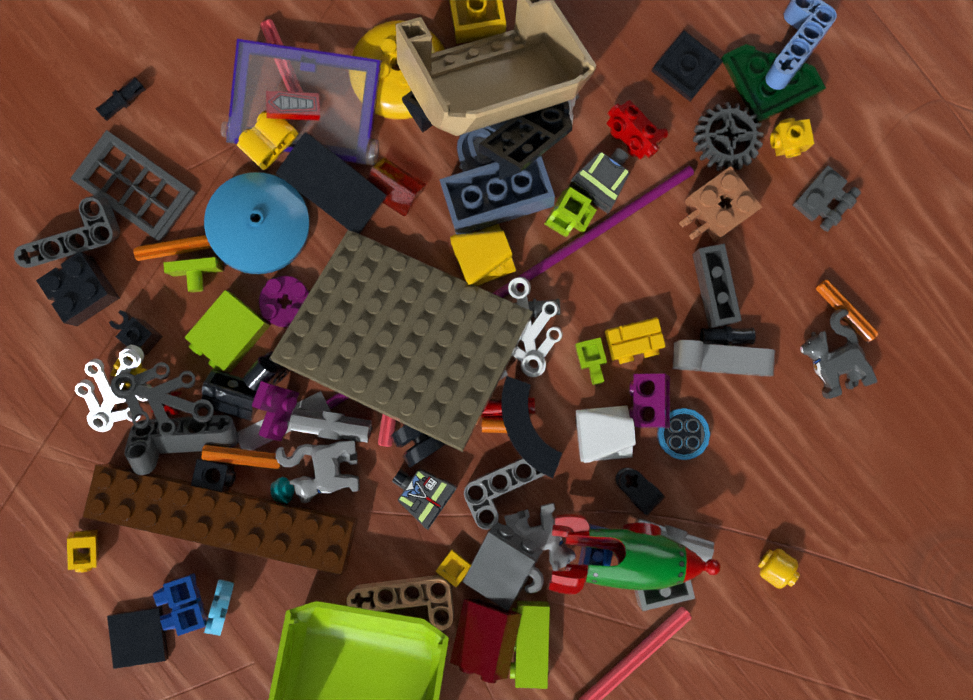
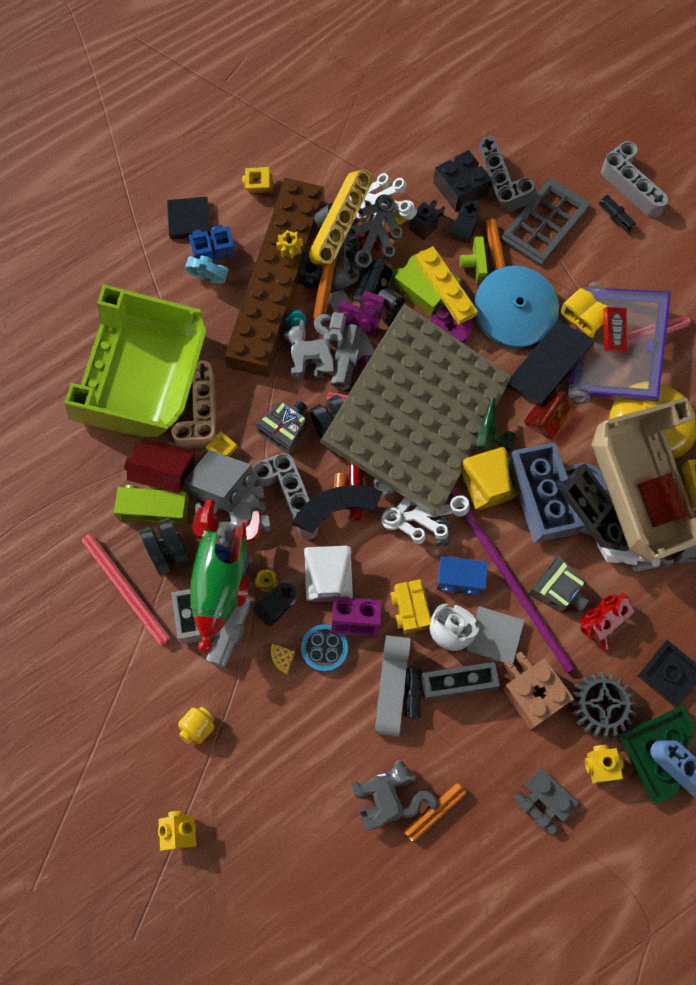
camera: 85 degrees right, 15 degrees down
lime brick [544,187,597,237] -> none
lime plate [575,337,607,386] -> none
none -> black wheel [138,517,191,577]
none -> yellow brick [158,810,196,851]
none -> yellow plate [255,569,278,592]
none -> yellow tile [271,644,295,675]
none -> yellow gear [276,230,303,259]
none -> yellow beam [309,170,373,265]
none -> light grey bar [326,312,346,347]
none -> yellow plate [415,247,478,325]
none -> white cylinder [430,604,479,651]
none -> blue brick [436,556,488,597]
none -> black piece [450,200,480,243]
none -> light grey tile [466,606,524,664]
none -> dark green piece [476,397,516,451]
none -> light grey beam [601,141,668,218]
none -> clear red panel [637,472,688,527]

